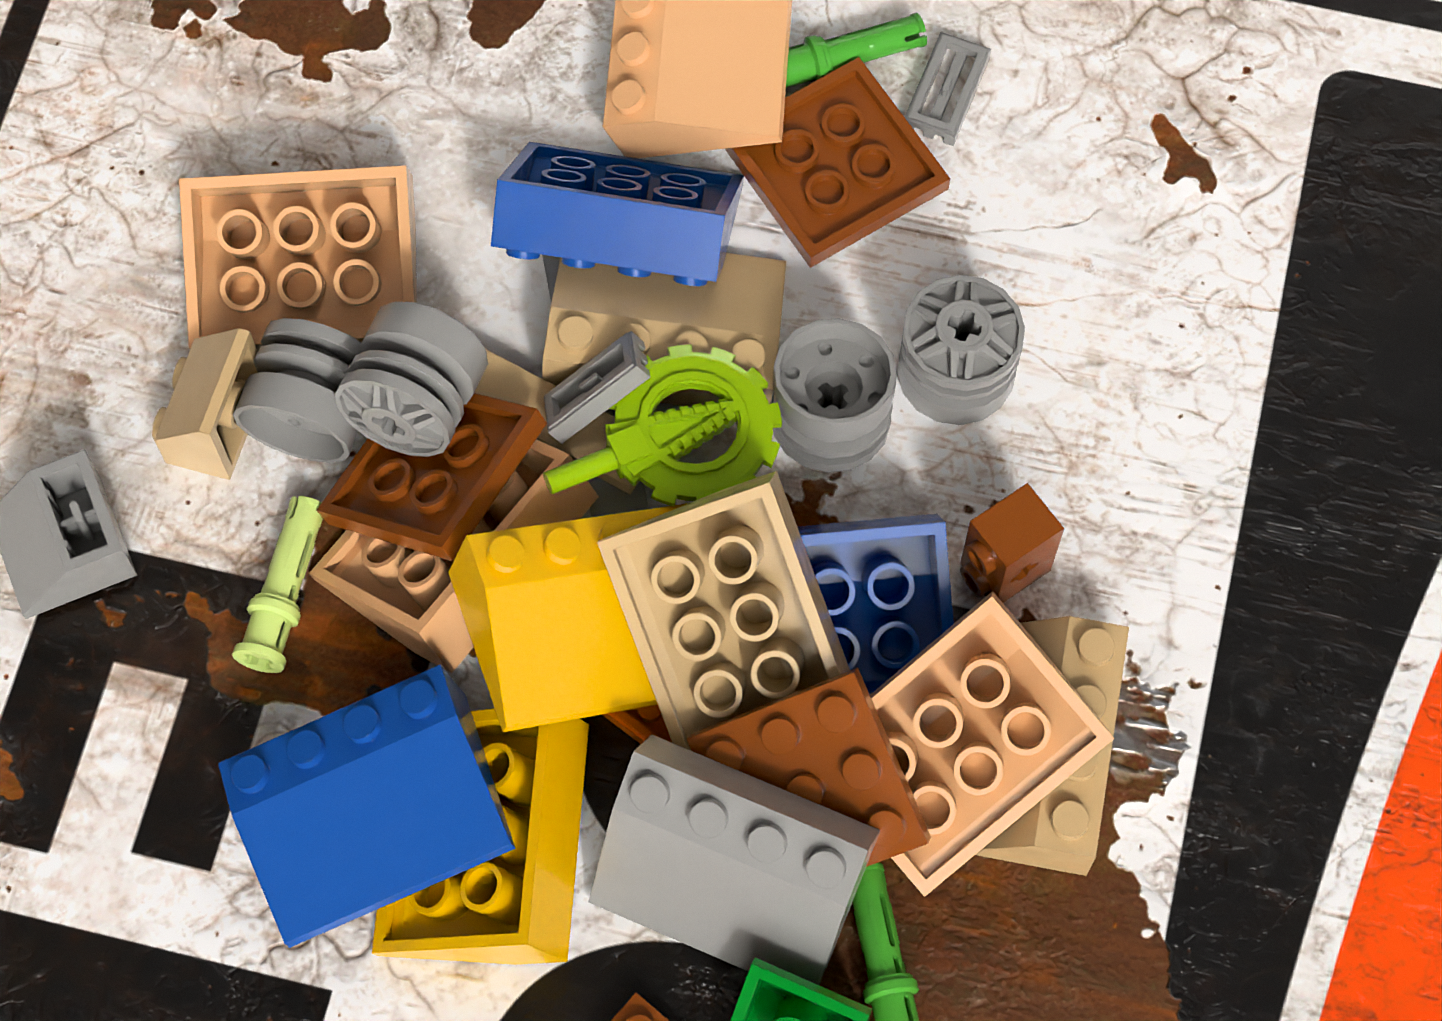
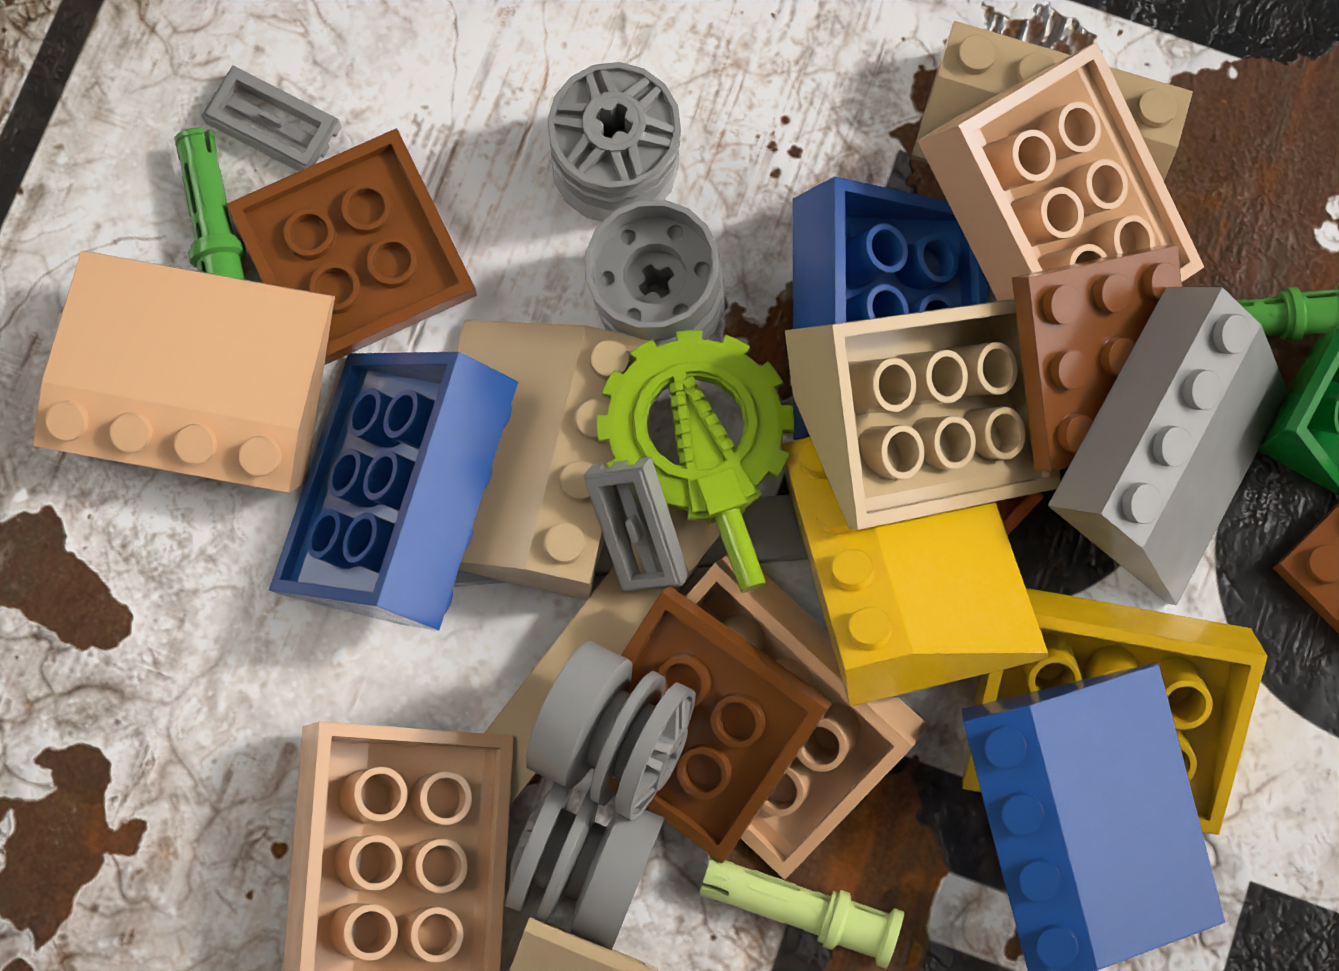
camera: 90 degrees left, 10 degrees up
dark orange brick [960,483,1064,603] -> none

